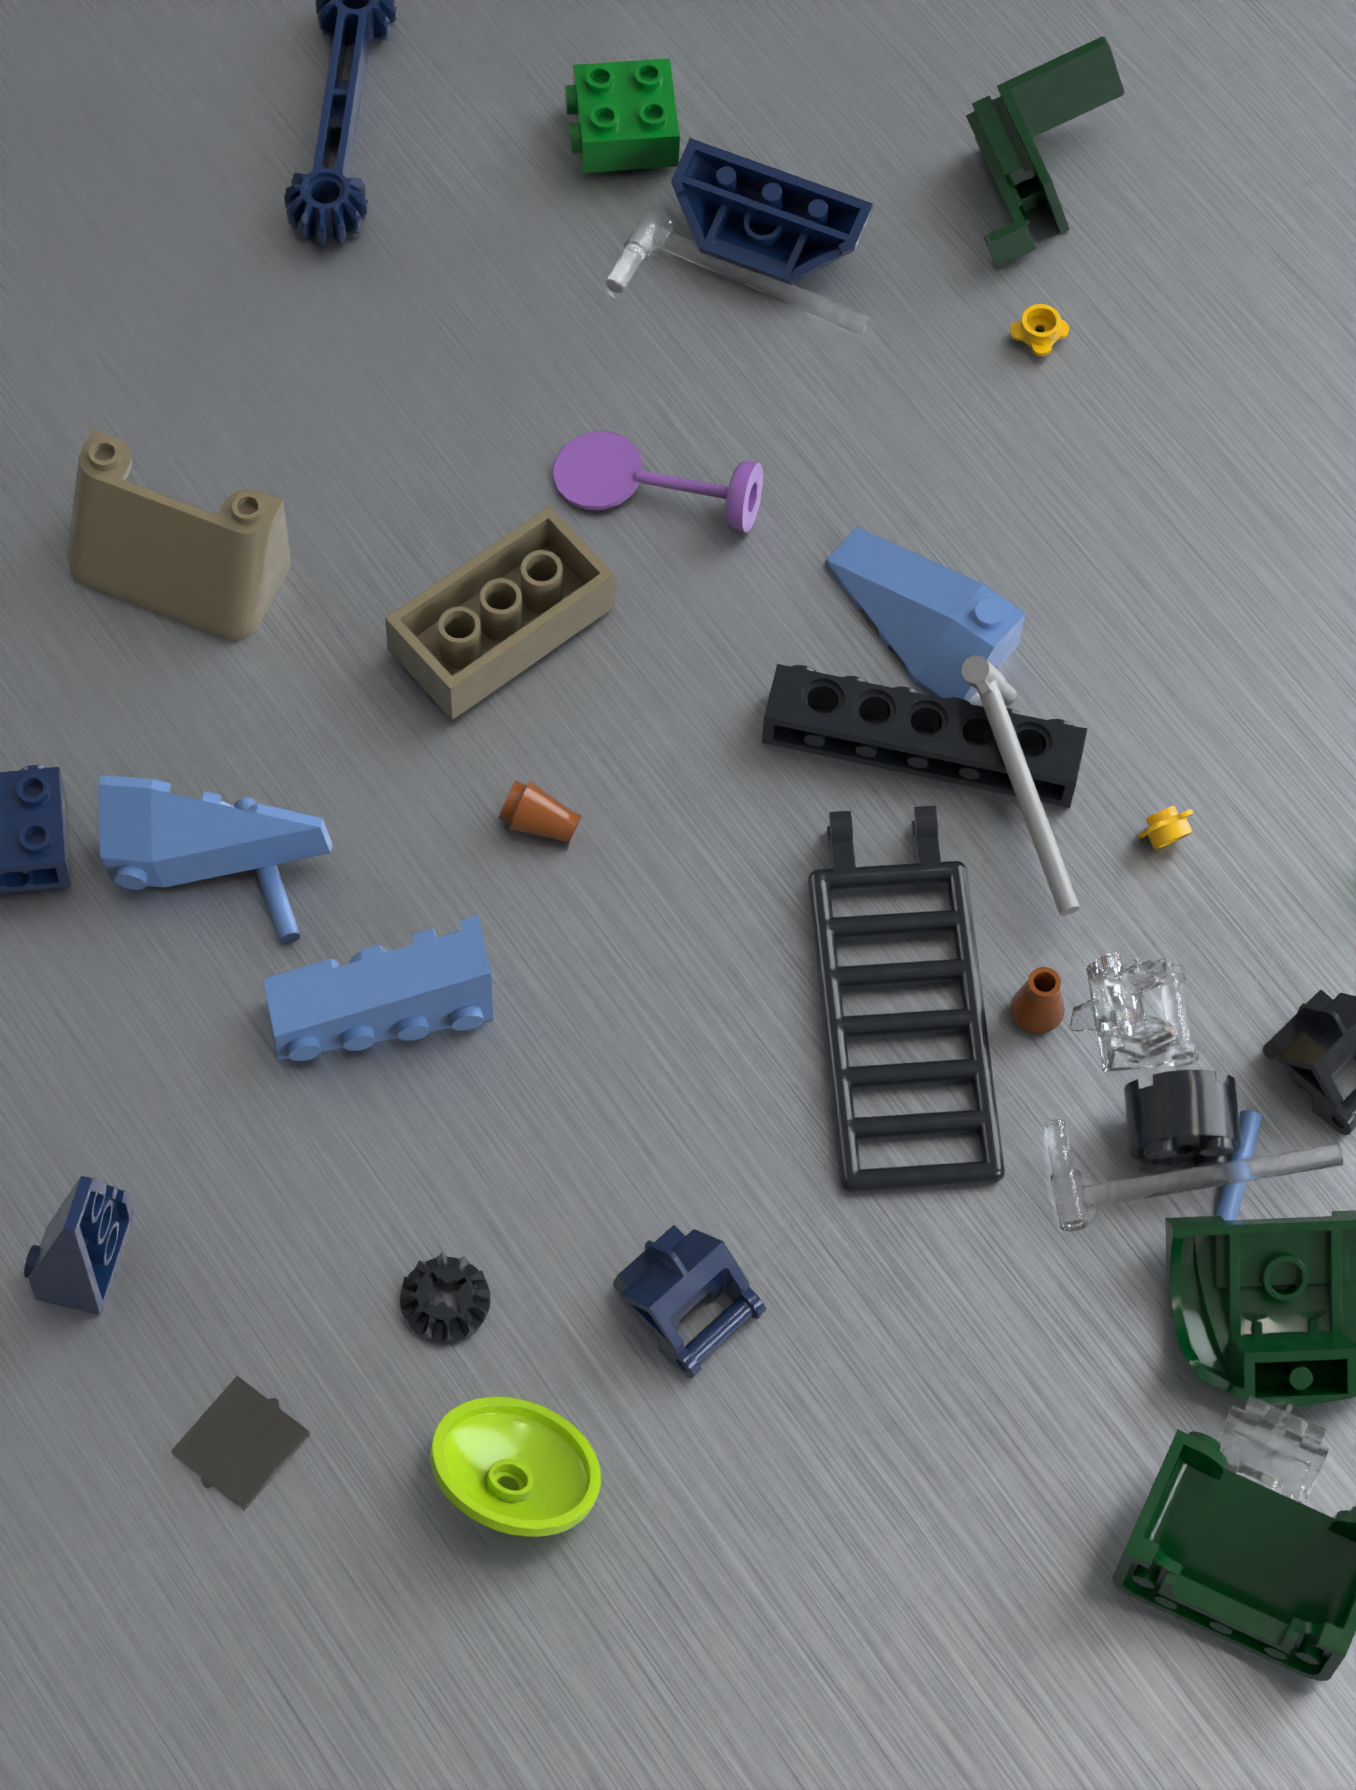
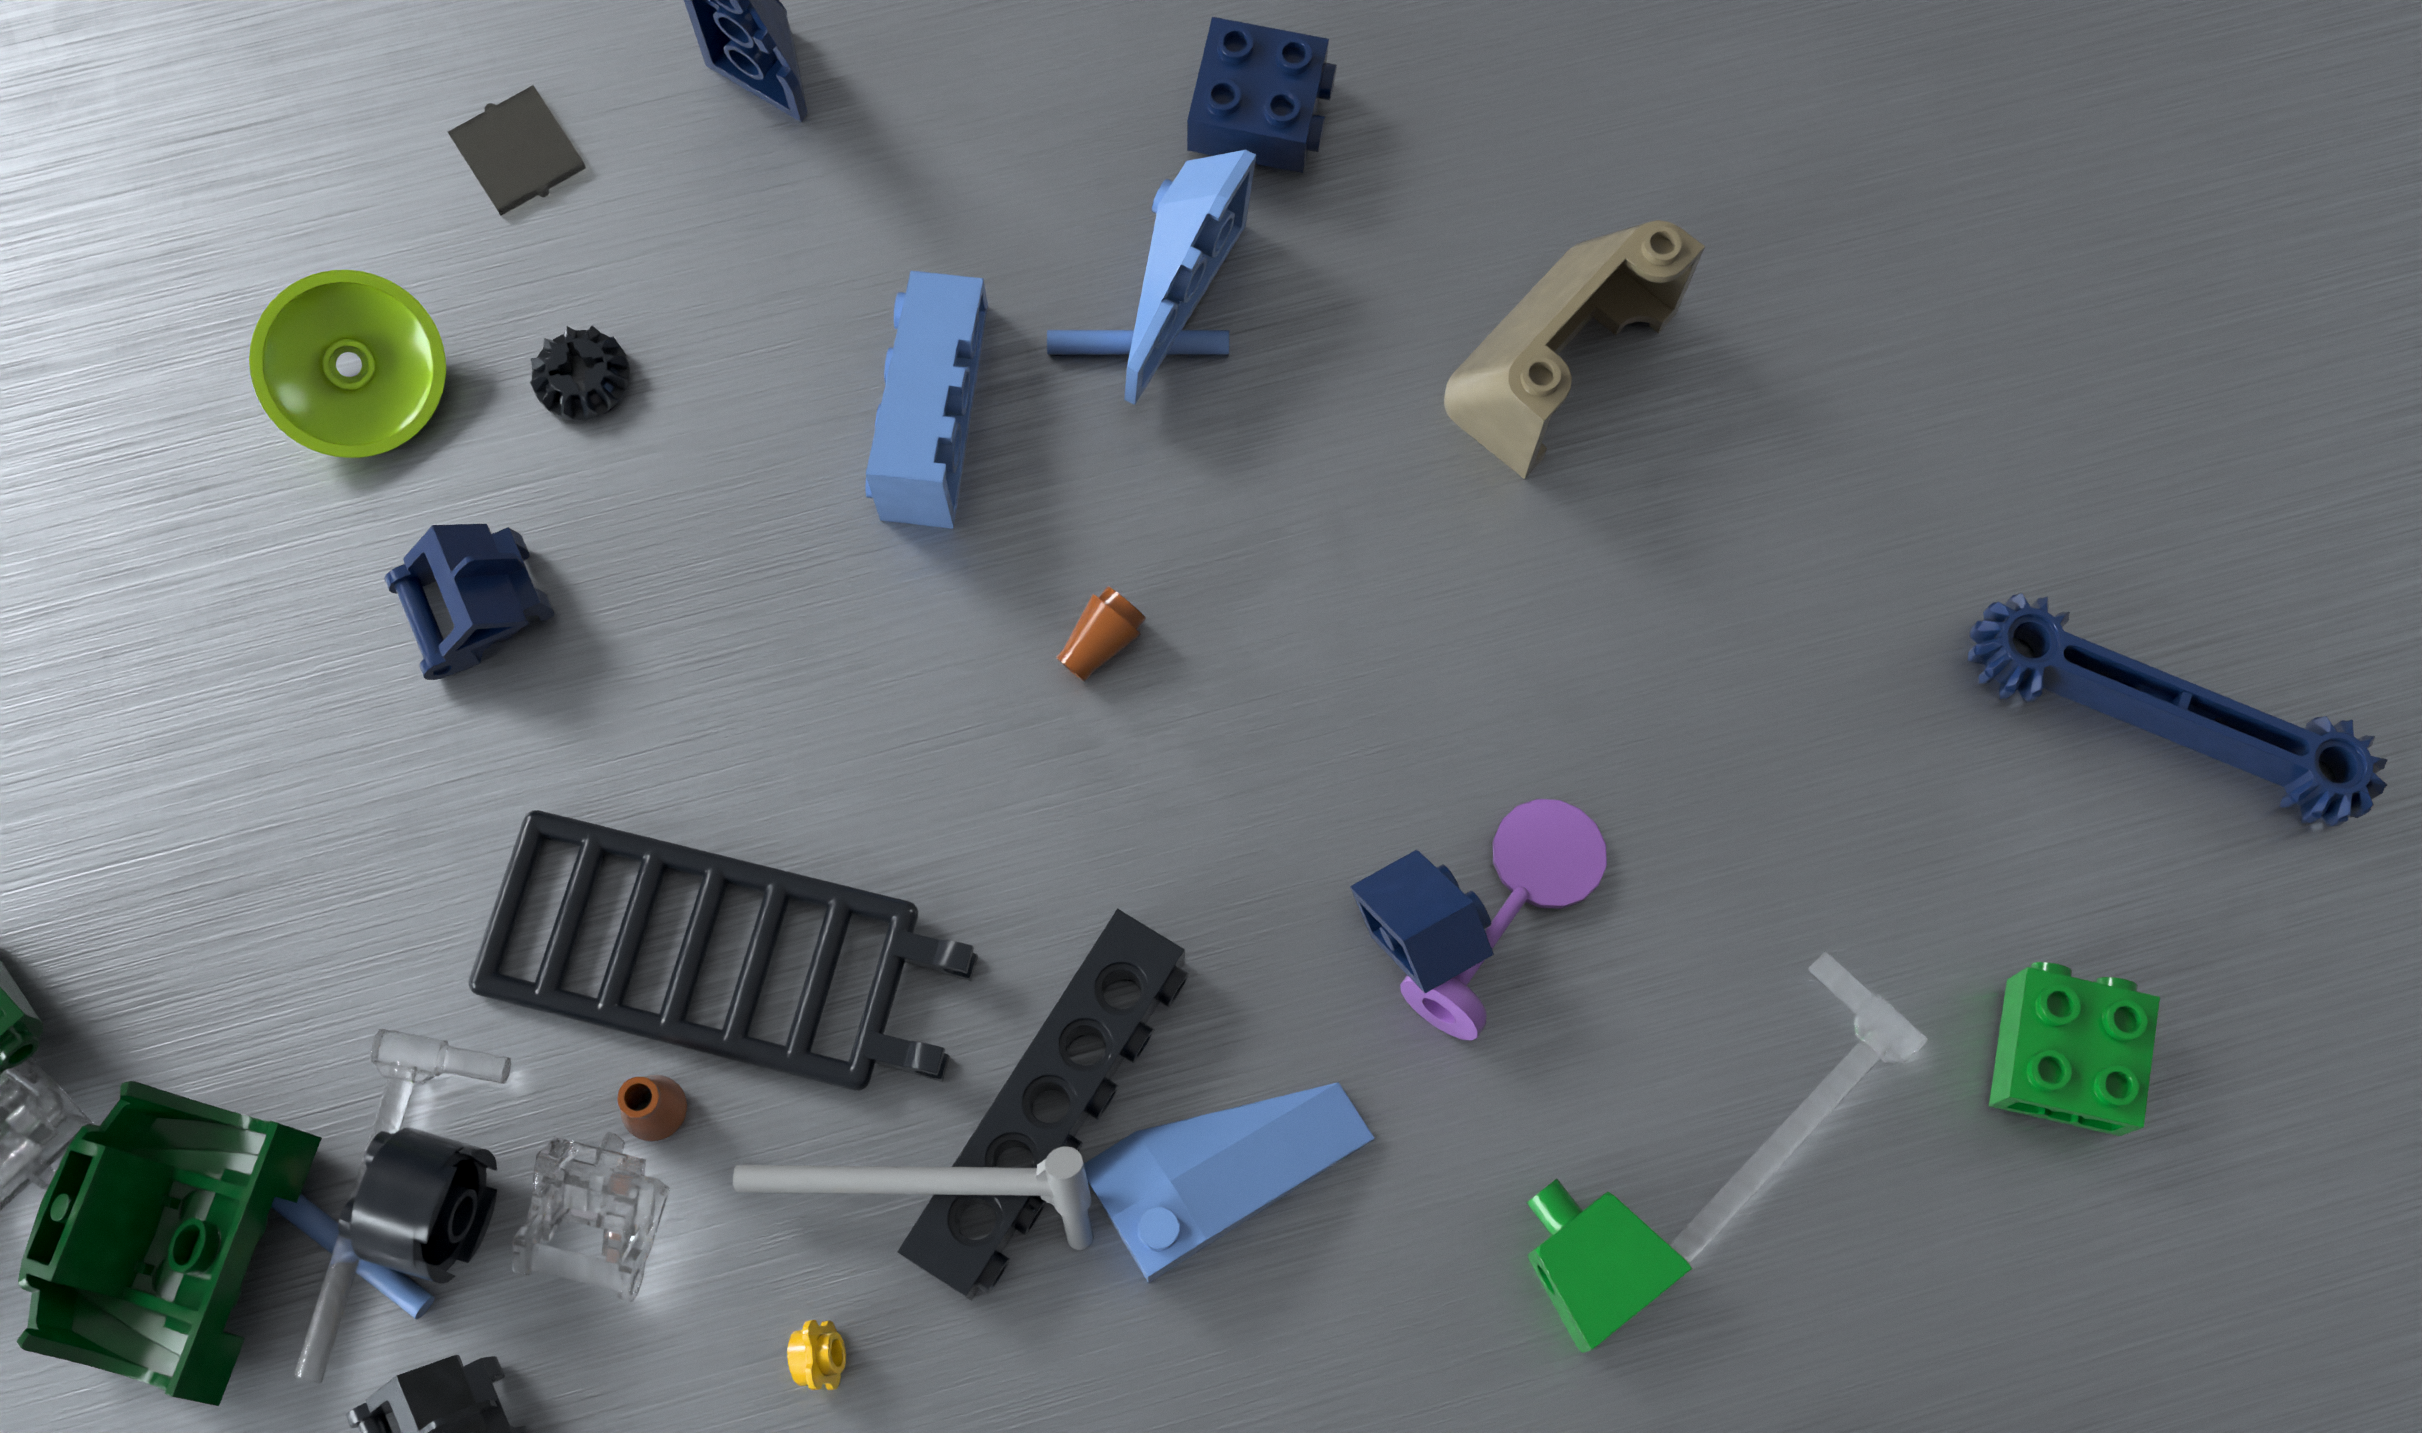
camera: 110 degrees right, 10 degrees up
dark tan brick [385,505,615,720] -> none
dark blue wedge [671,138,873,285] -> none
none -> dark blue brick [1350,849,1494,993]
none -> green torso [1526,1179,1692,1353]

